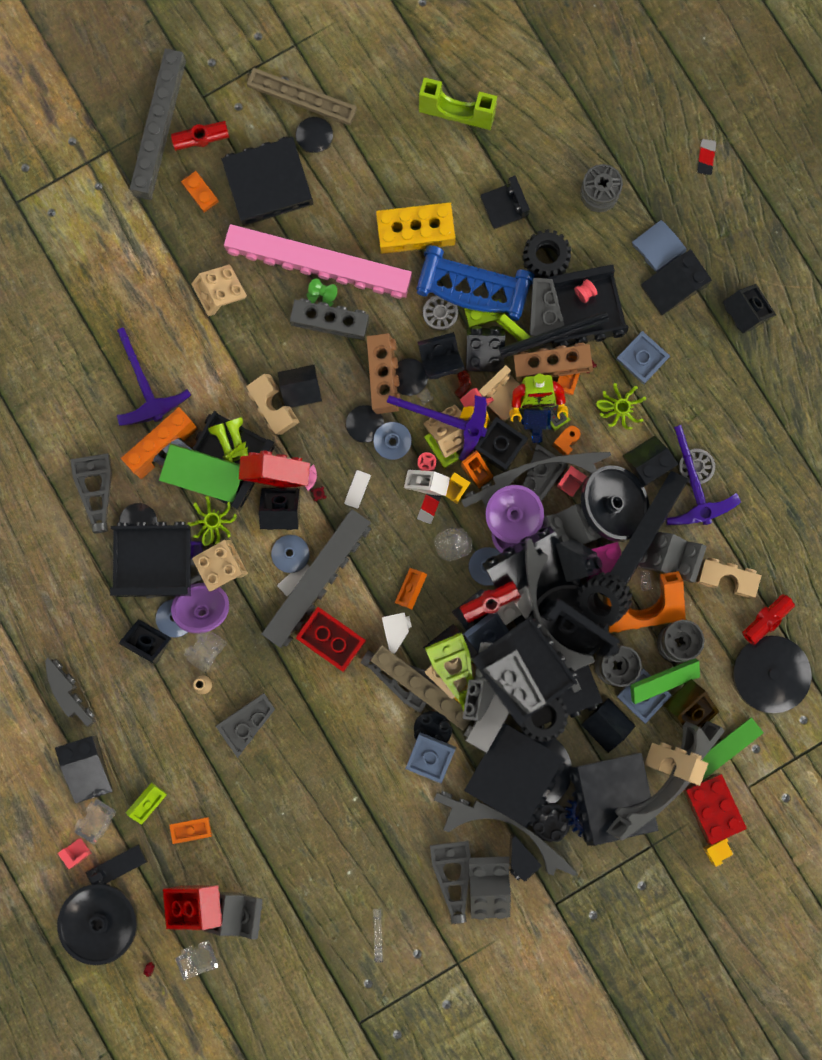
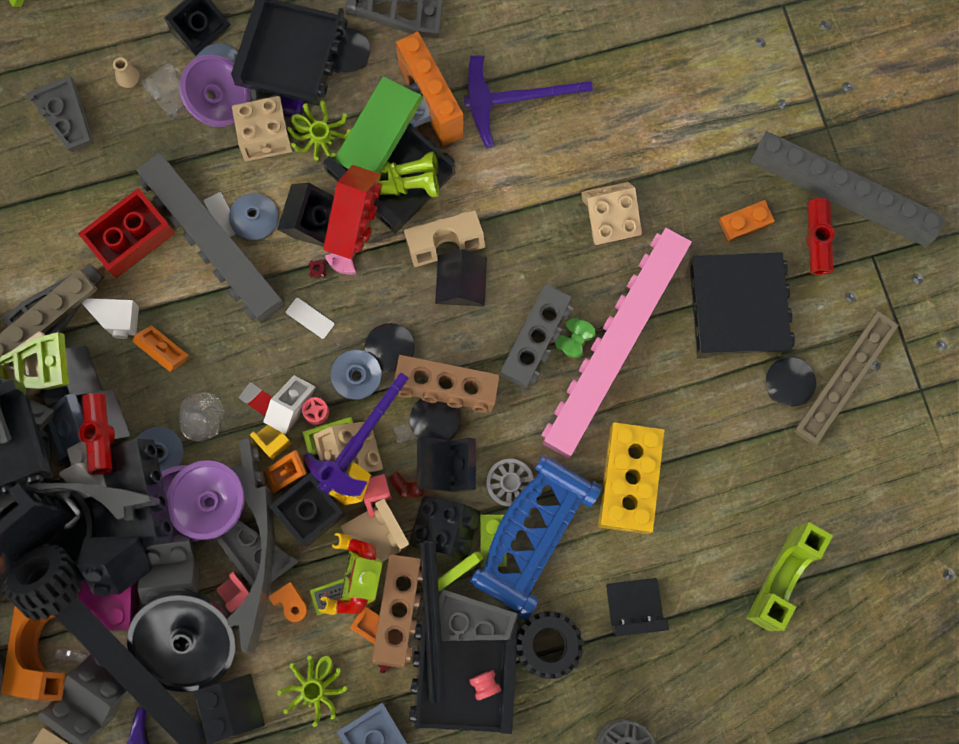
camera: 100 degrees right, 5 degrees down
clear blue brick [521,410,551,443] -> none

